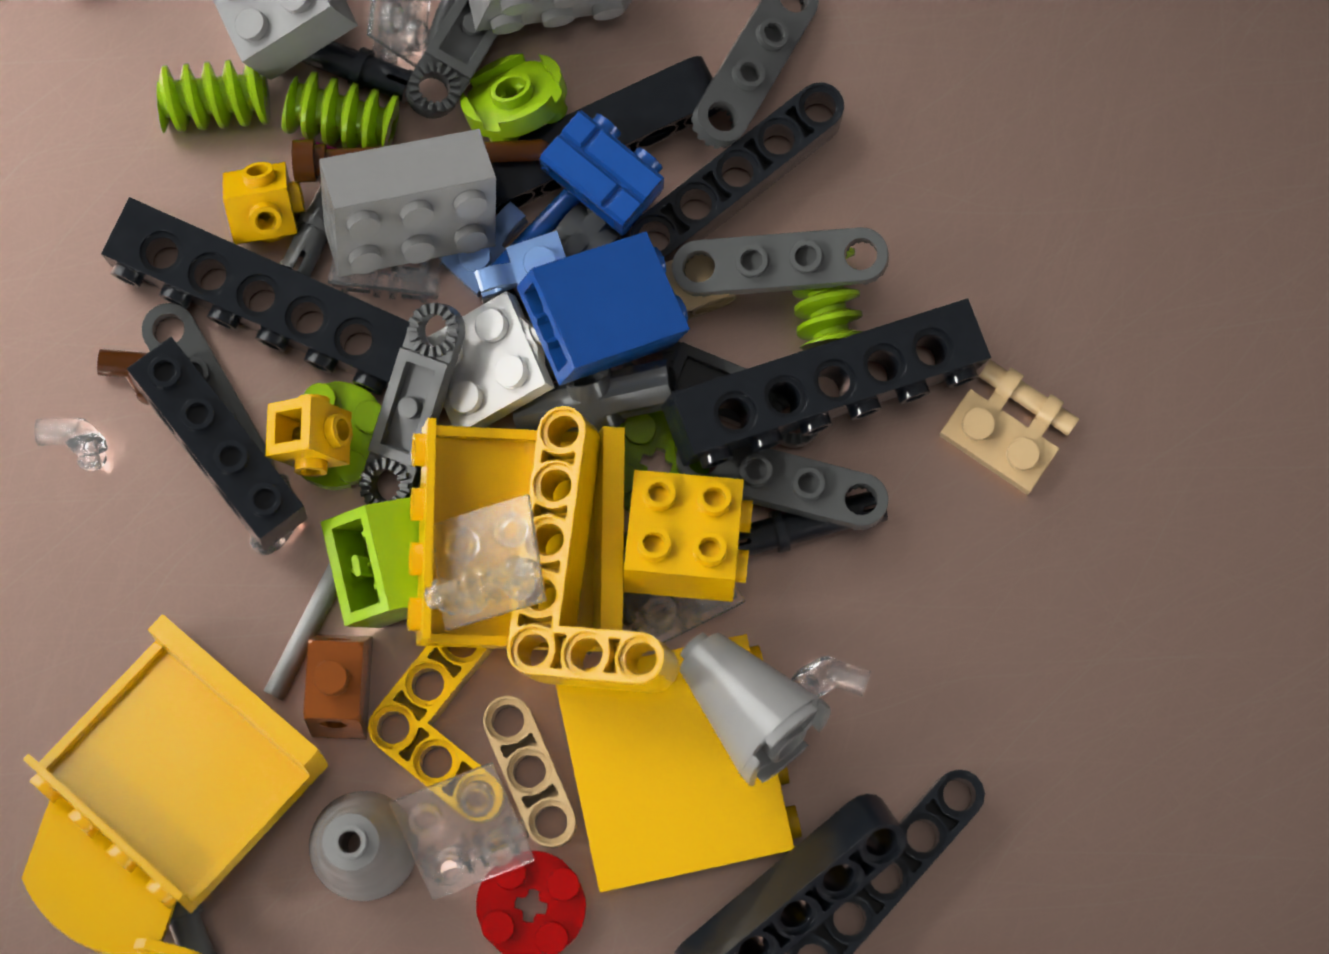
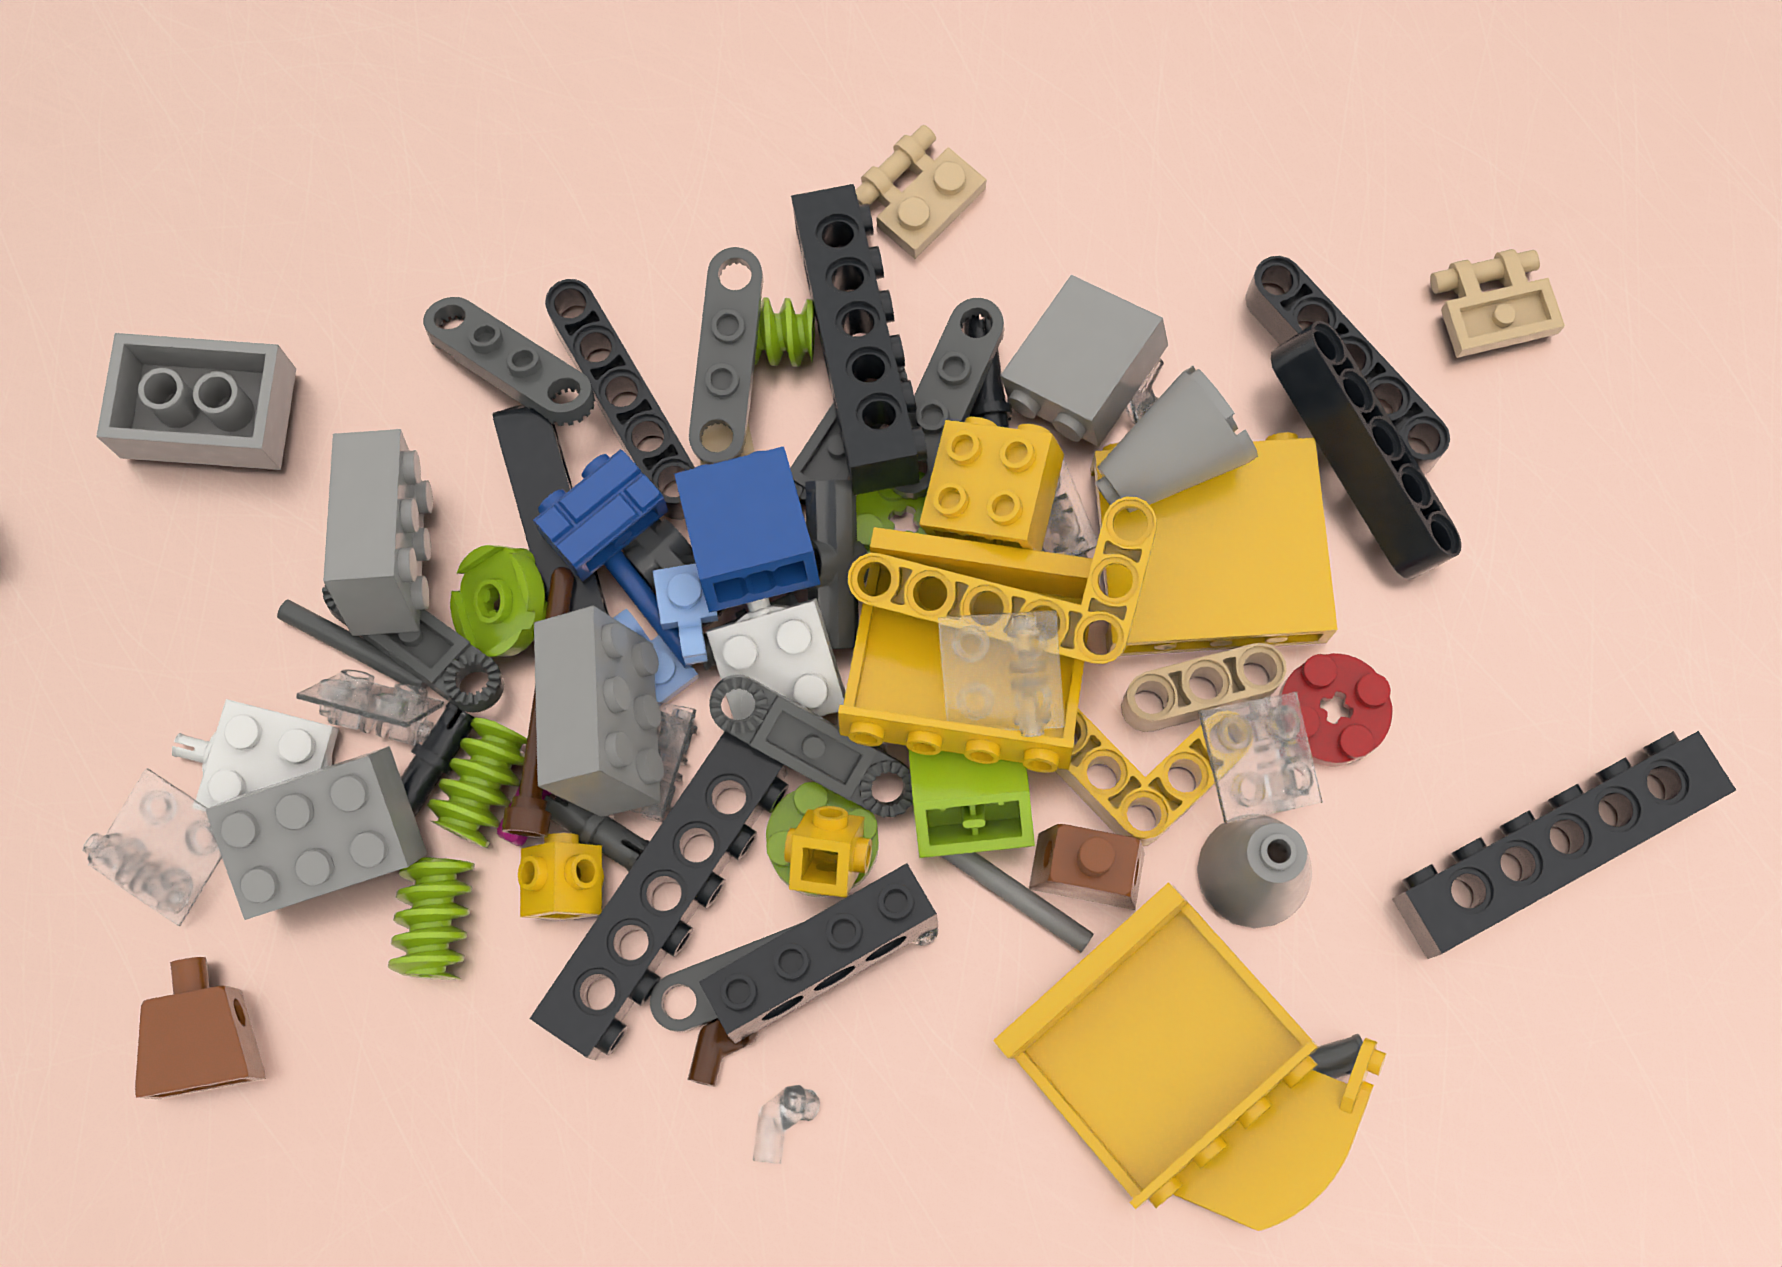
camera: 80 degrees left, 5 degrees down
none -> light grey brick [1000,274,1168,447]

